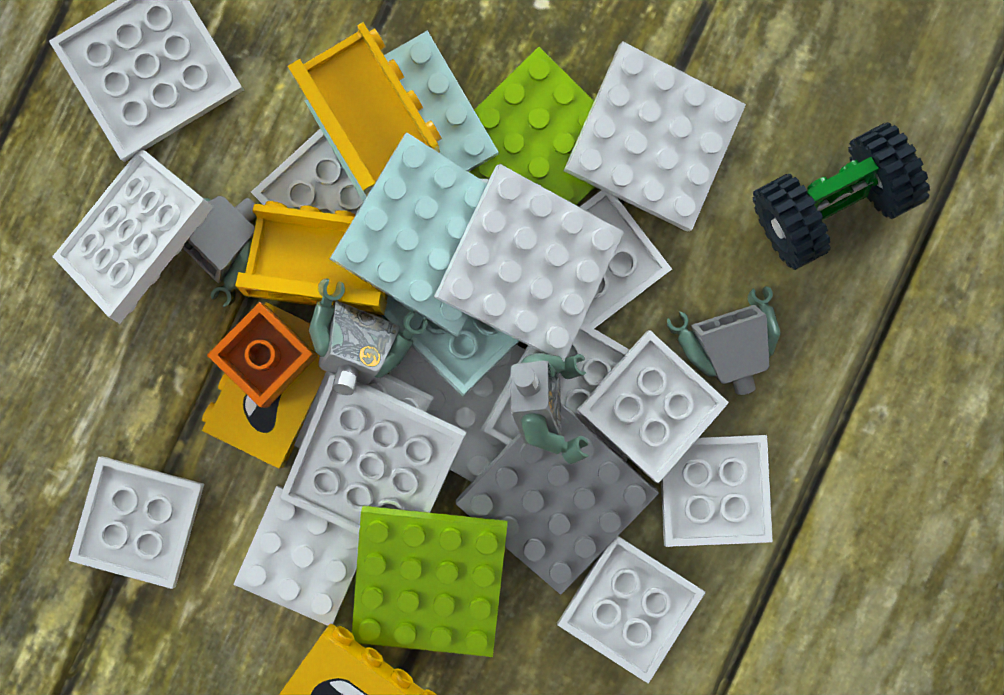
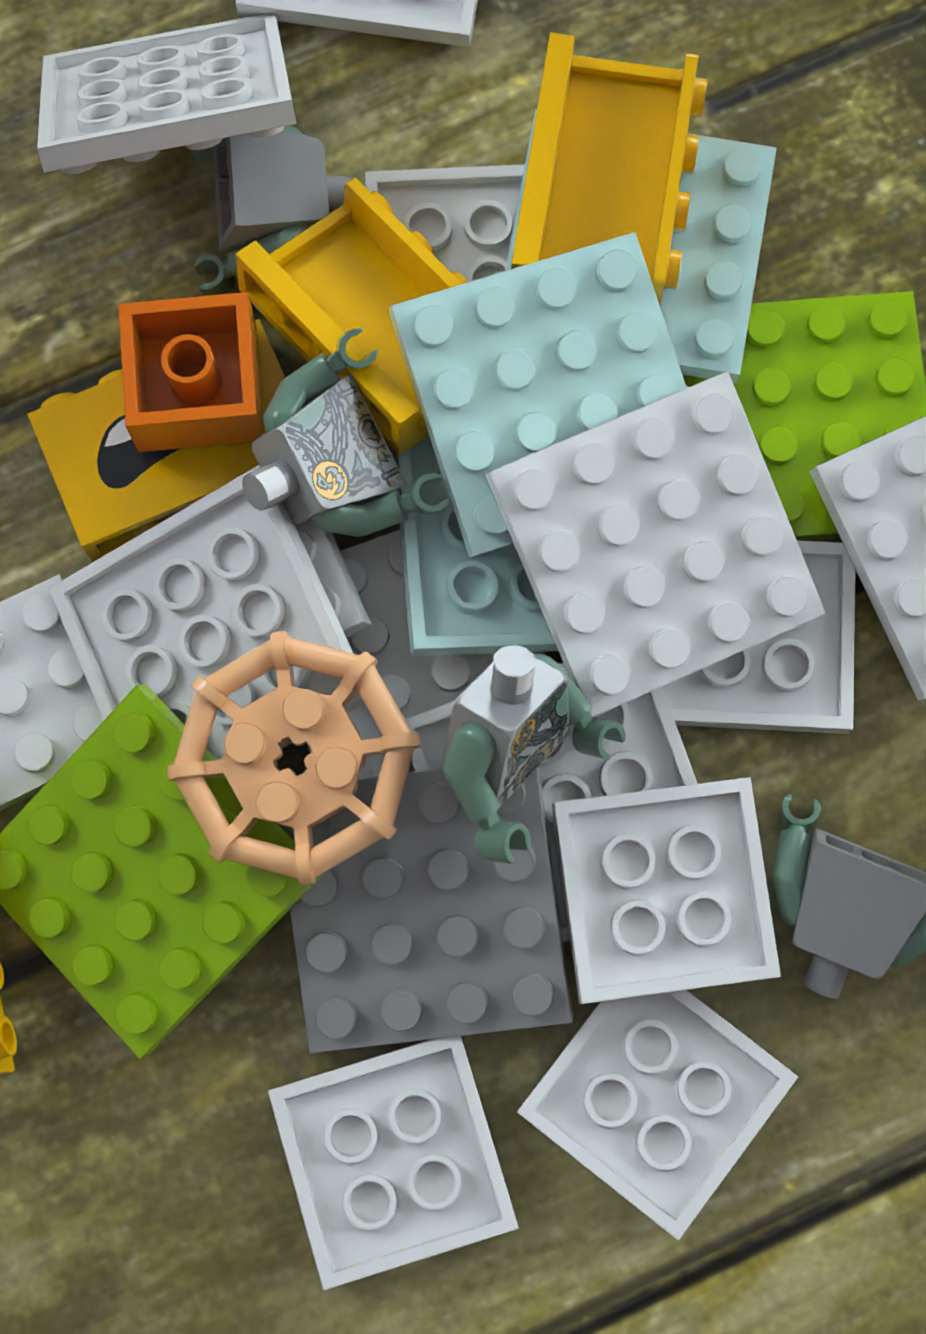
camera: 50 degrees right, 10 degrees down
none -> light nougat plate [167,631,421,886]

